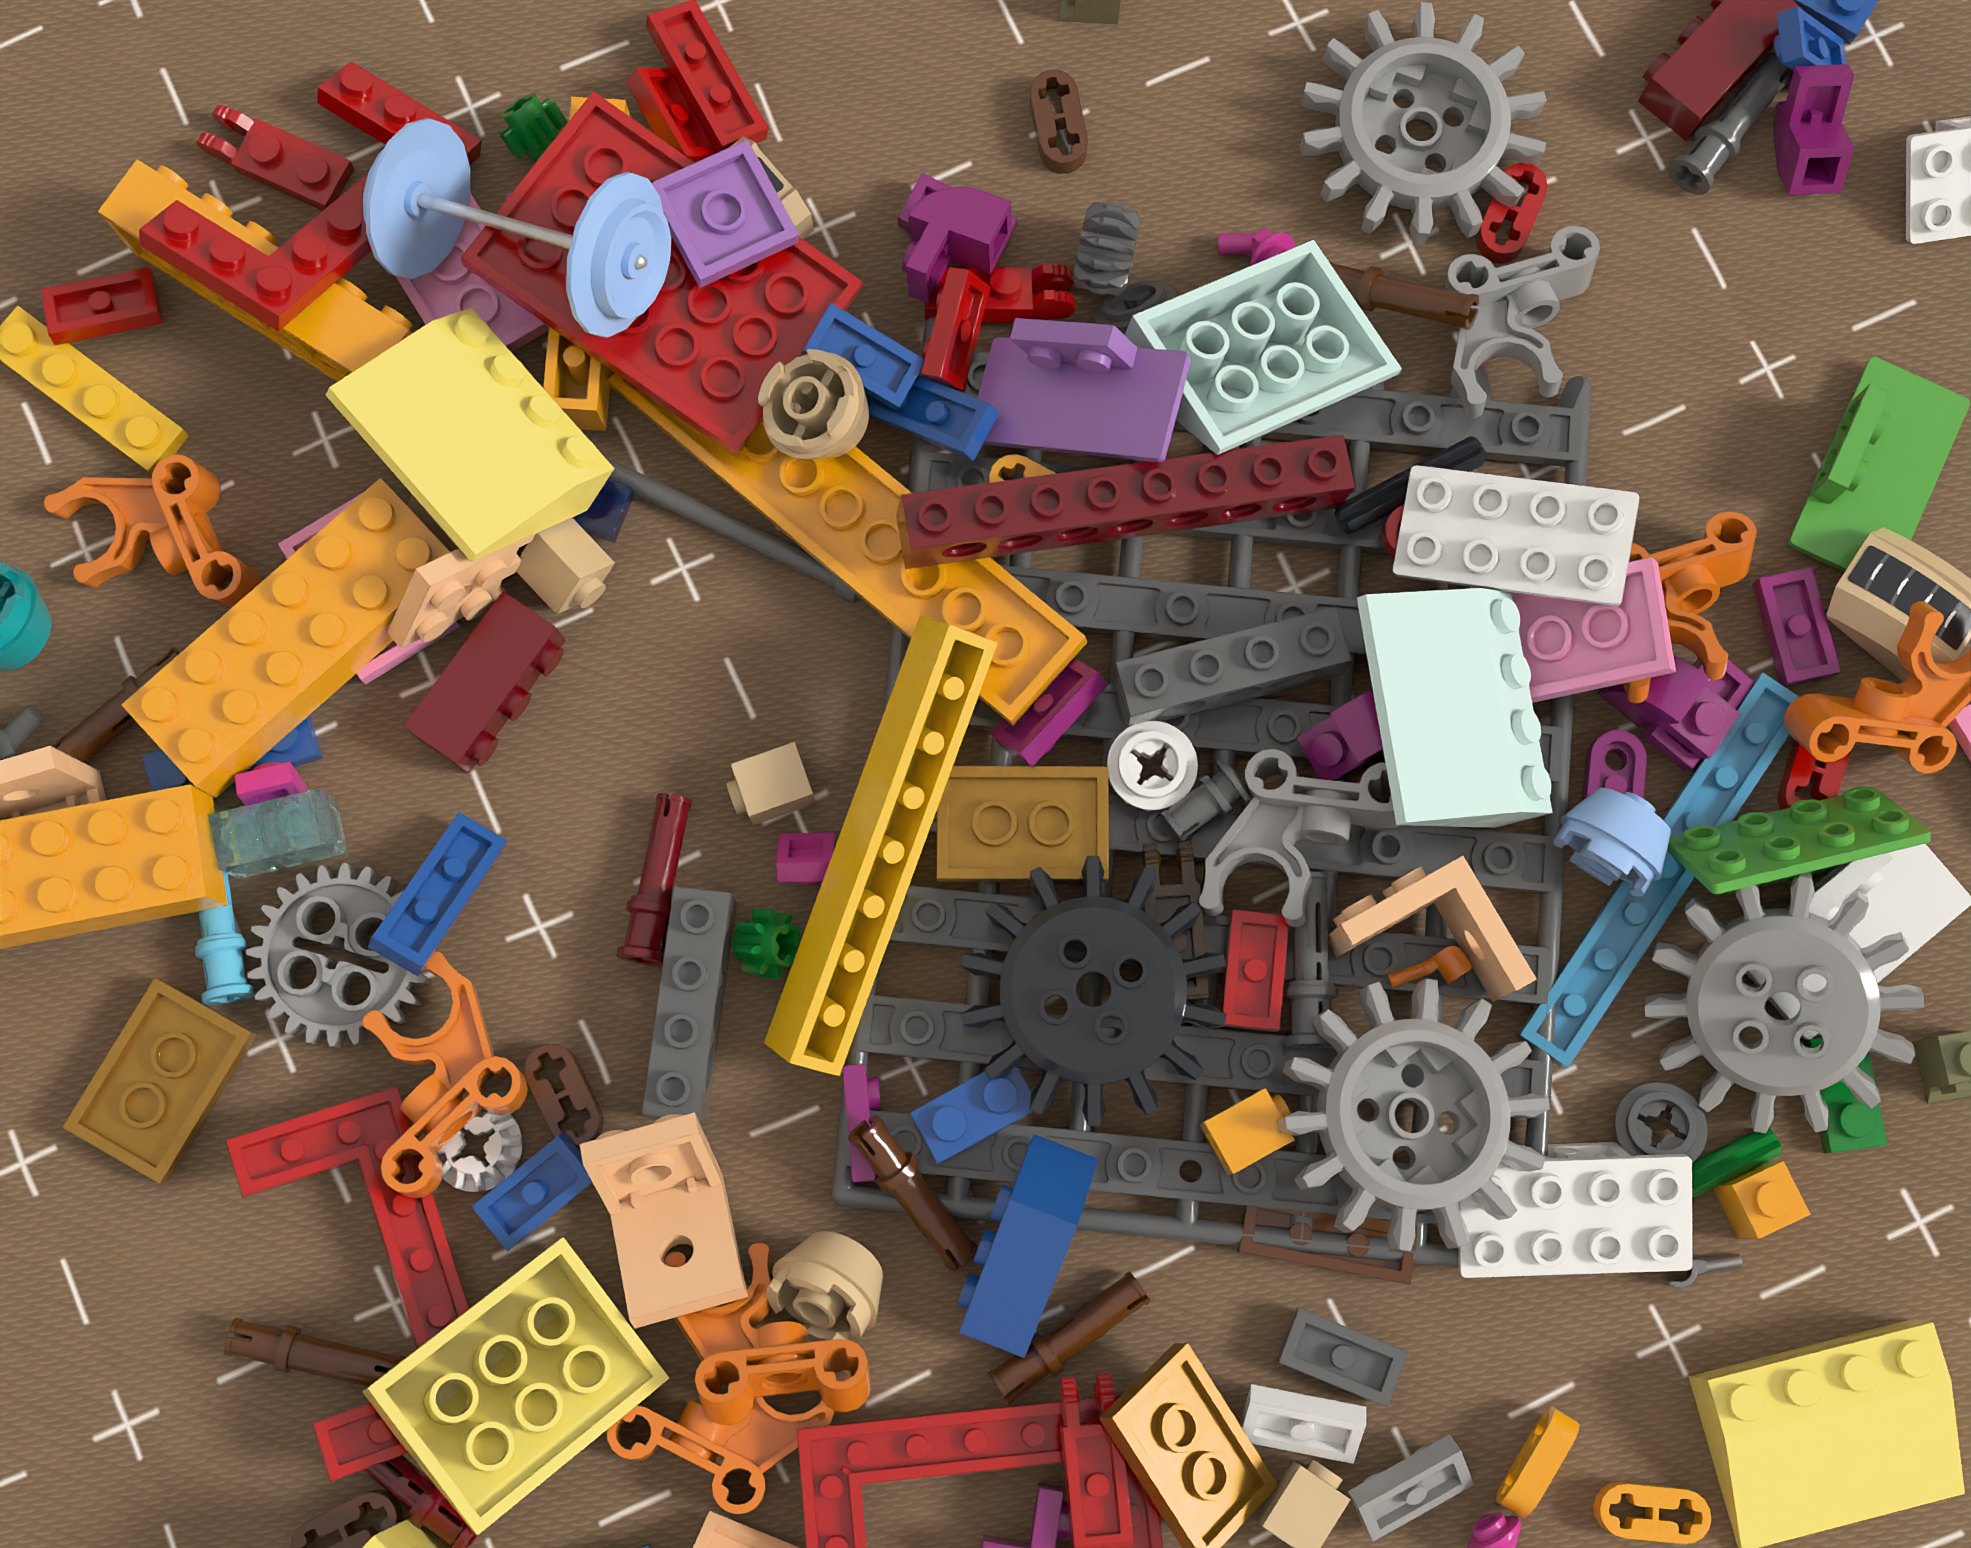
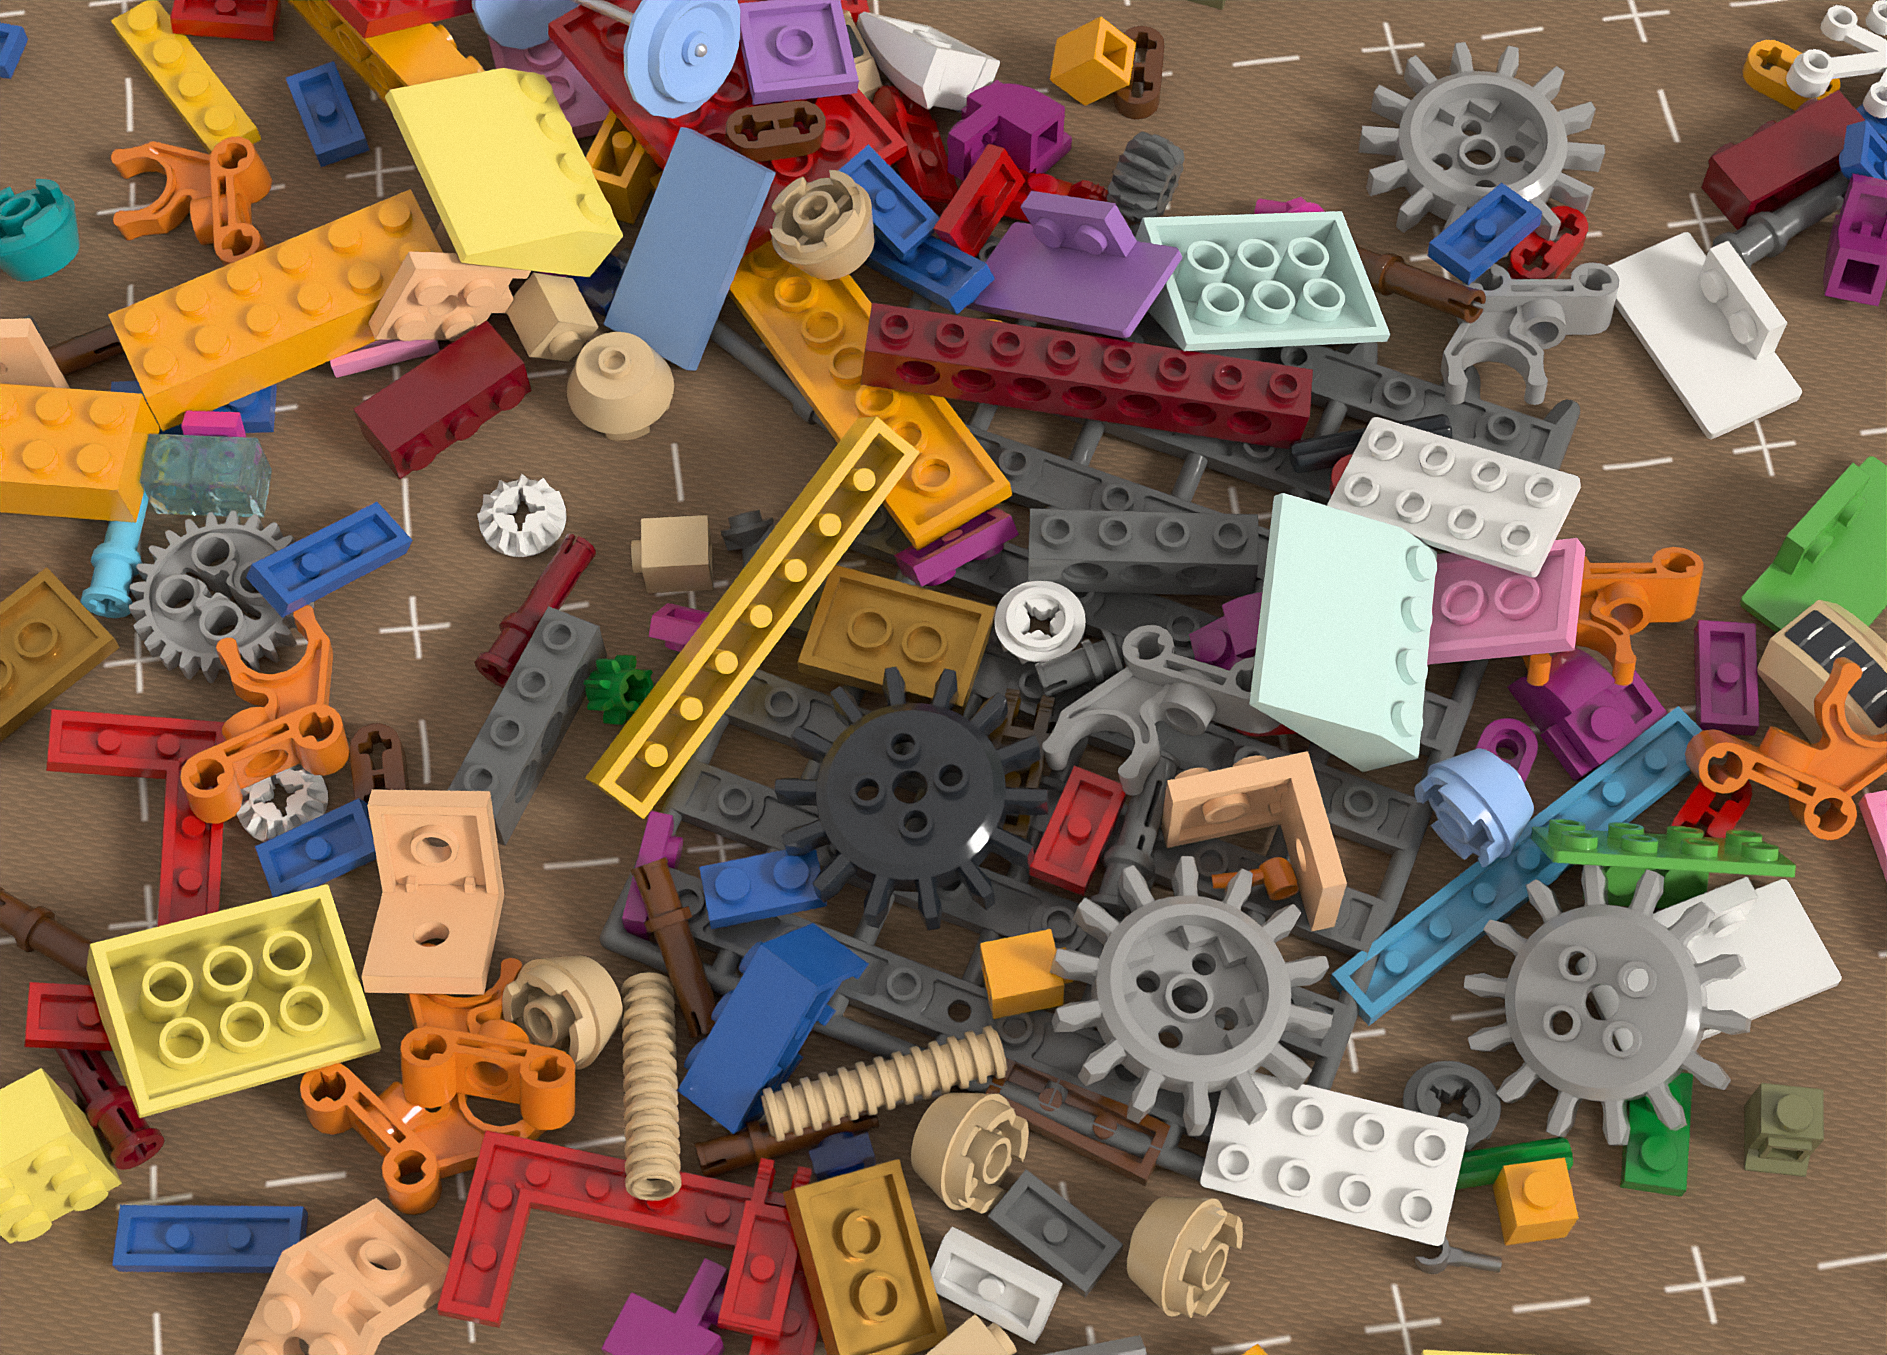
camera: 20 degrees right, 15 degrees down
none -> blue plate [286,61,369,167]
none -> white gear [477,474,567,557]
none -> tan cone [567,332,674,441]
none -> medium blue tile [603,127,776,370]
none -> tan piece [621,972,681,1201]
none -> dark grey plate [720,509,774,569]
none -> reddish brown beam [725,101,826,162]
none -> tan piece [761,1025,1007,1142]
none -> clear blue plate [809,1132,876,1182]
none -> white slope [856,12,1001,113]
none -> red hinge [873,85,958,215]
none -> tan cone [911,1093,1029,1213]
none -> light orange brick [1050,16,1136,106]
none -> tan cone [1127,1196,1243,1318]
none -> blue plate [1428,182,1543,286]
none -> white bracket [1608,232,1802,439]

